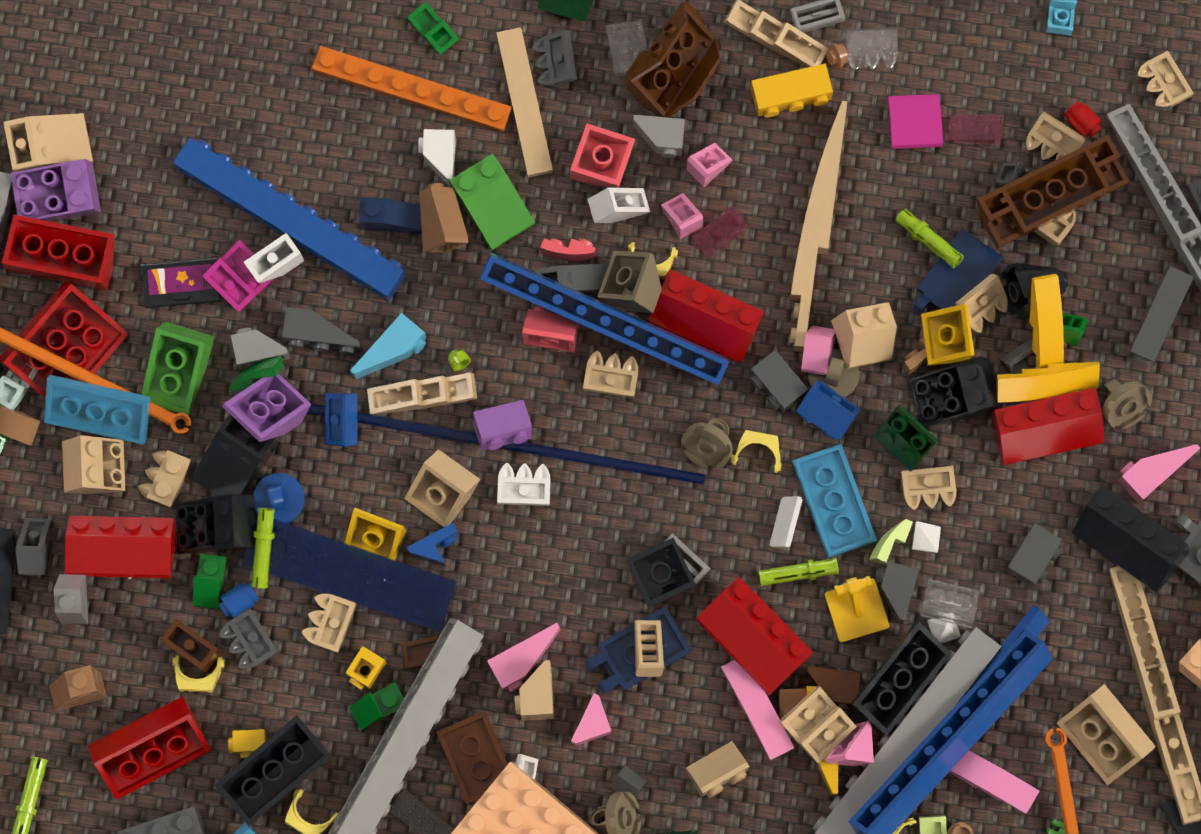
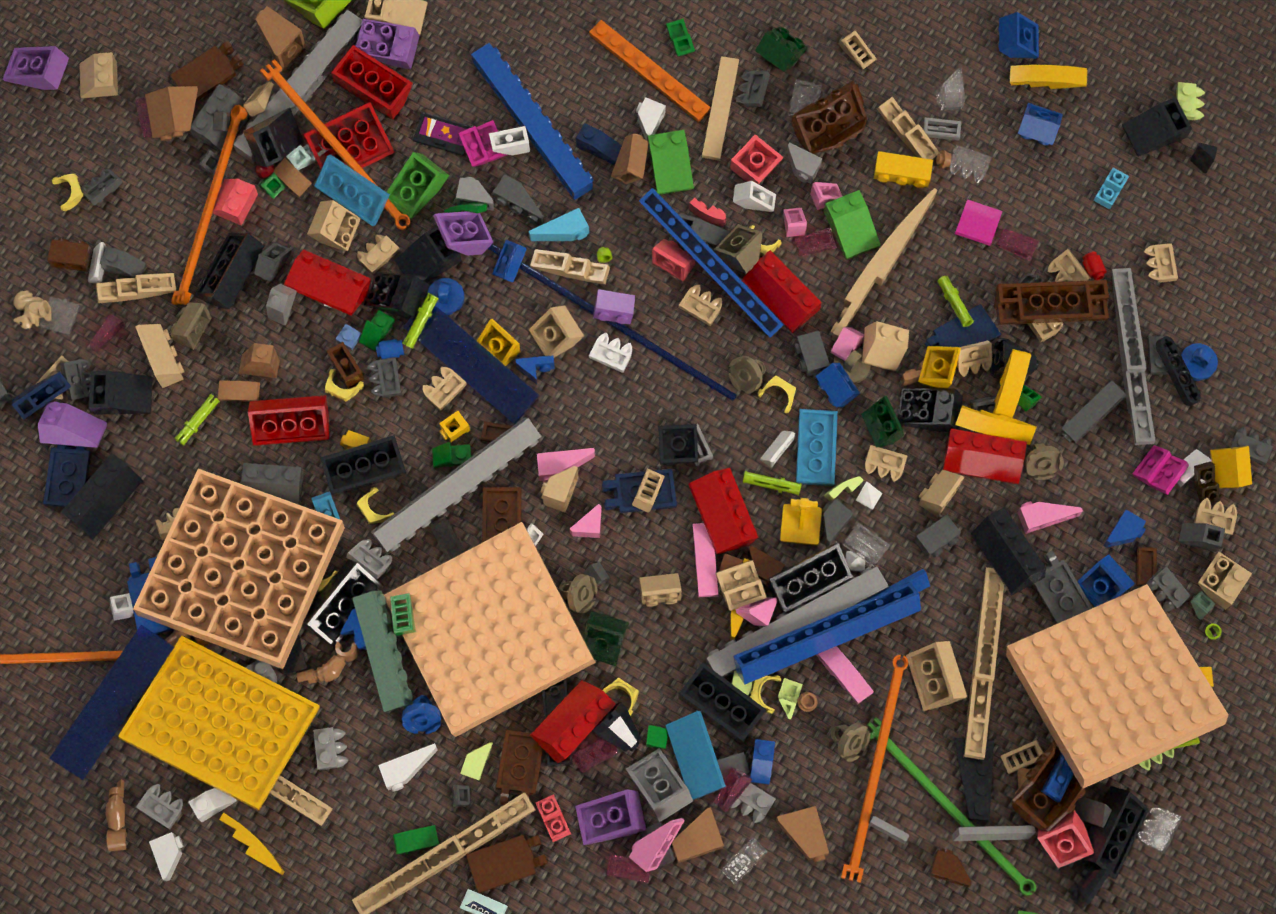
camera: 20 degrees right, 5 degrees down
none -> medium nougat slope [218,381,260,402]
none -> medium blue plate [336,324,362,350]
none -> bright green slope [824,190,880,260]
none -> tan slope [918,470,964,518]

